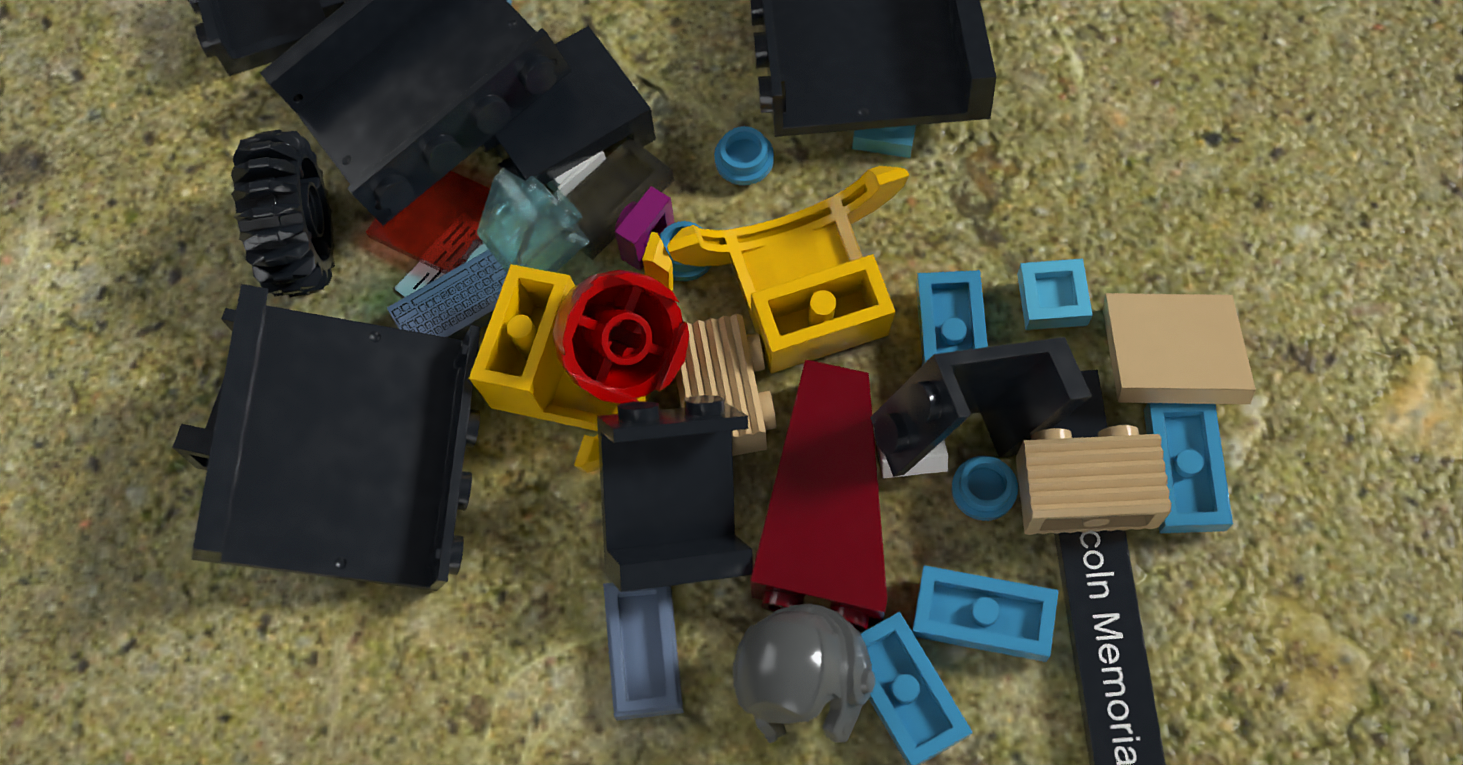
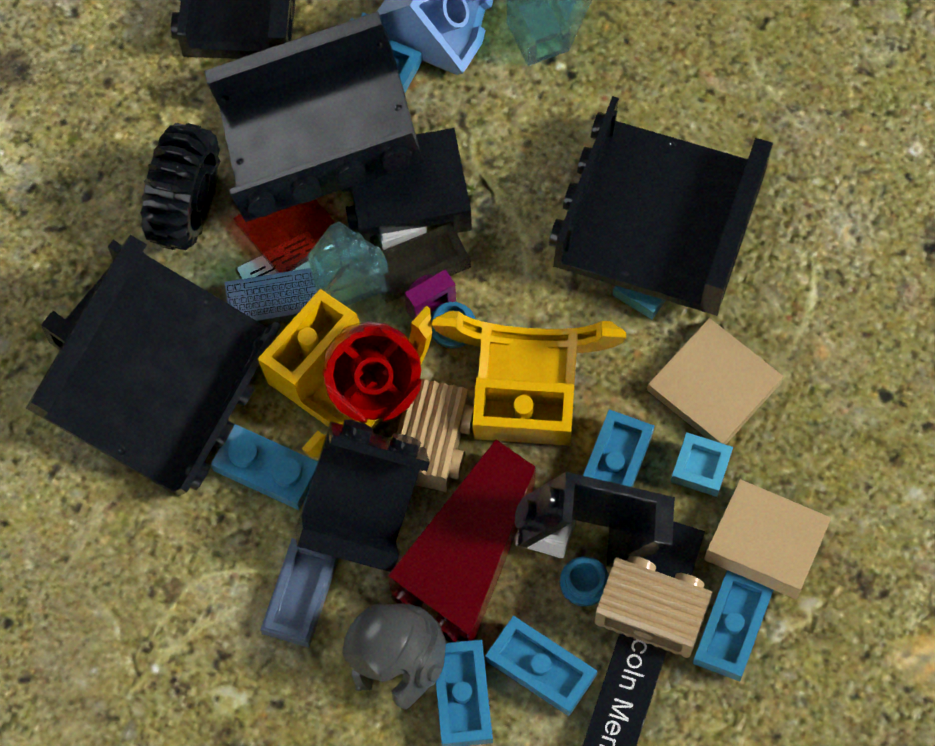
camera: 20 degrees right, 0 degrees up
dark azure plate [714,126,774,185] -> none
none -> dark azure plate [211,424,318,510]
none -> tan tile [647,318,784,445]

